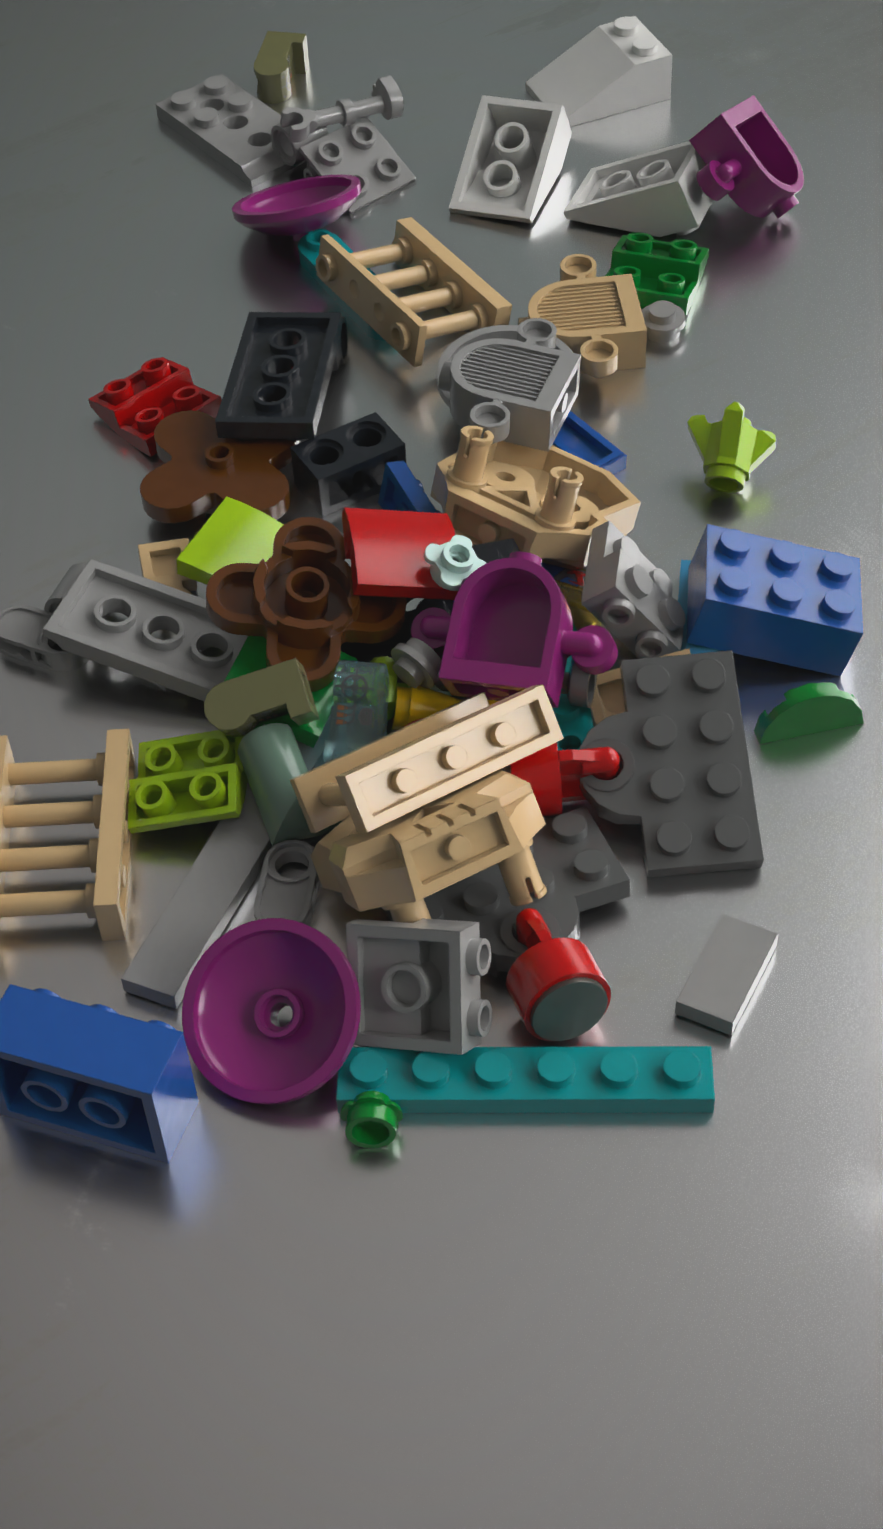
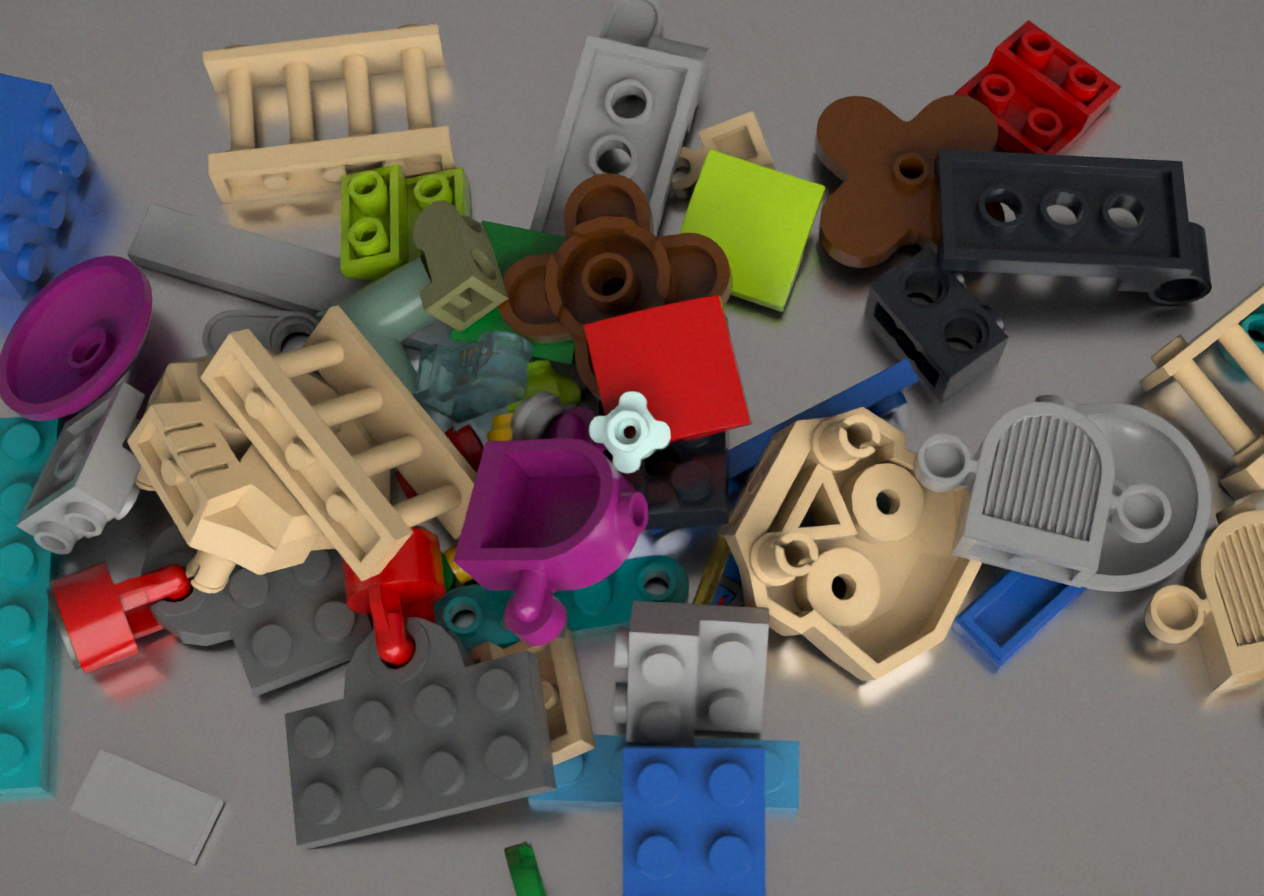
camera: 85 degrees right, 20 degrees up
lime rock [687,401,776,493] -> none

